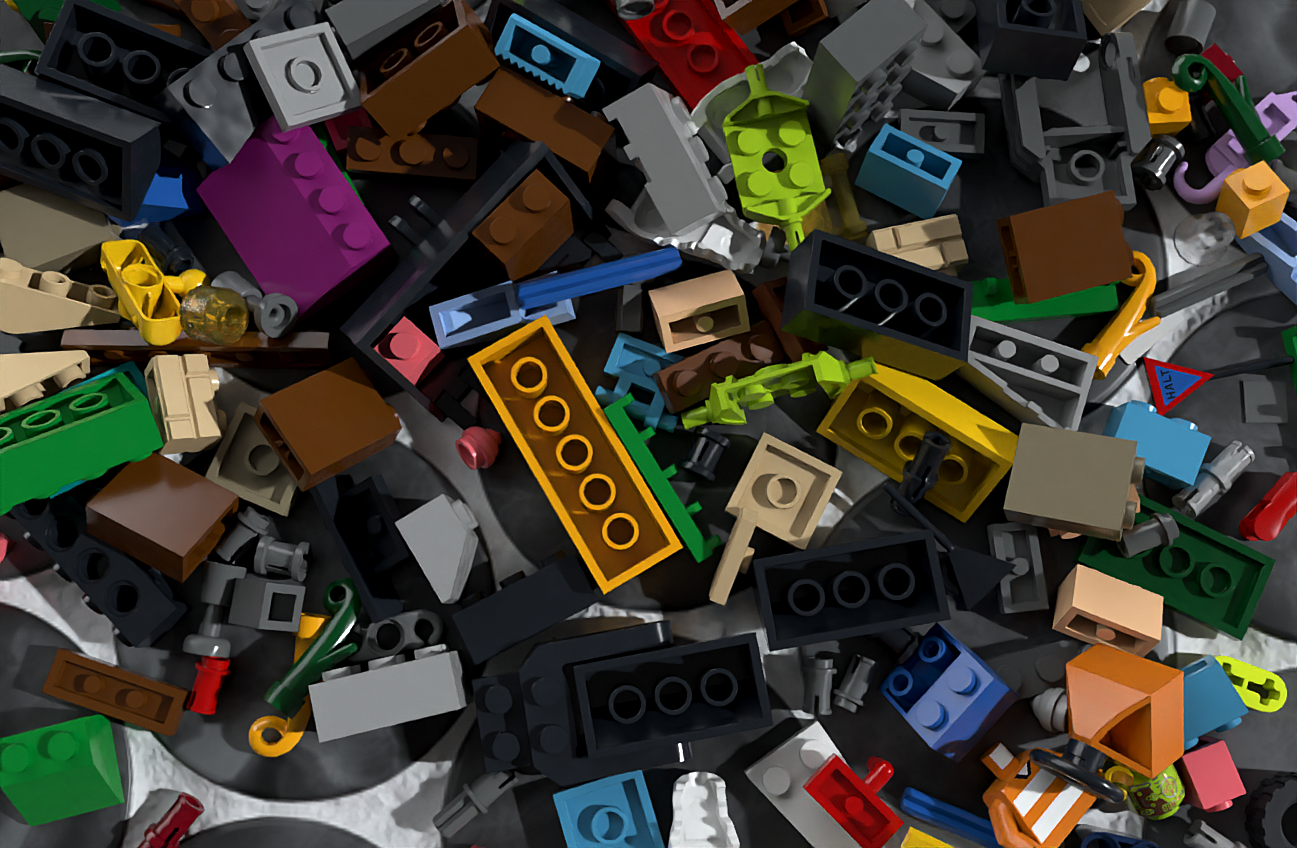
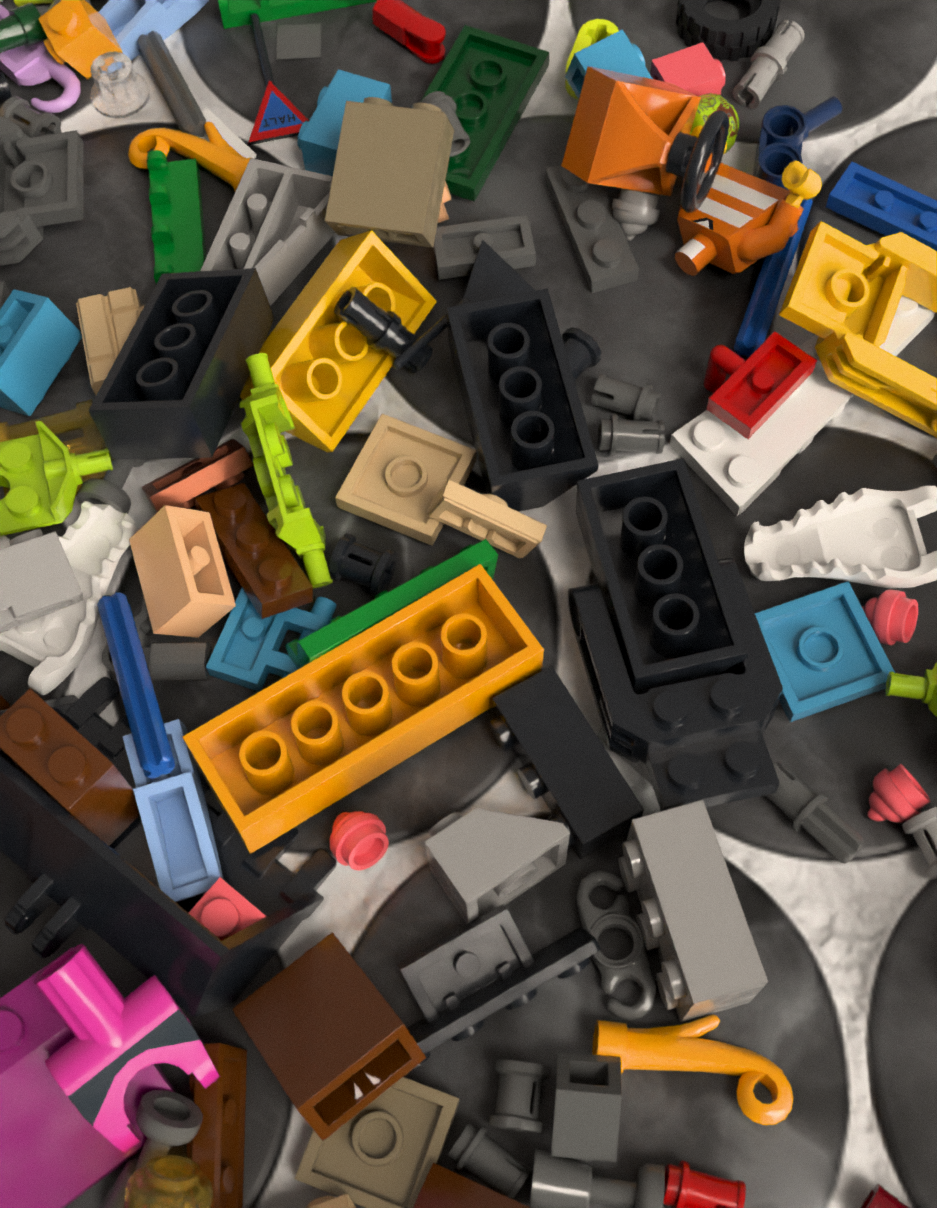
camera: 85 degrees left, 15 degrees down
dark green plant [262,577,362,719] -> none
blue slope [877,622,1020,763] -> none
reddish brown brick [996,189,1134,305] -> none
light nougat brick [1052,564,1164,657] -> none
light grey pin [1172,440,1255,518] -> none
none -> dark pink connector [33,944,220,1153]

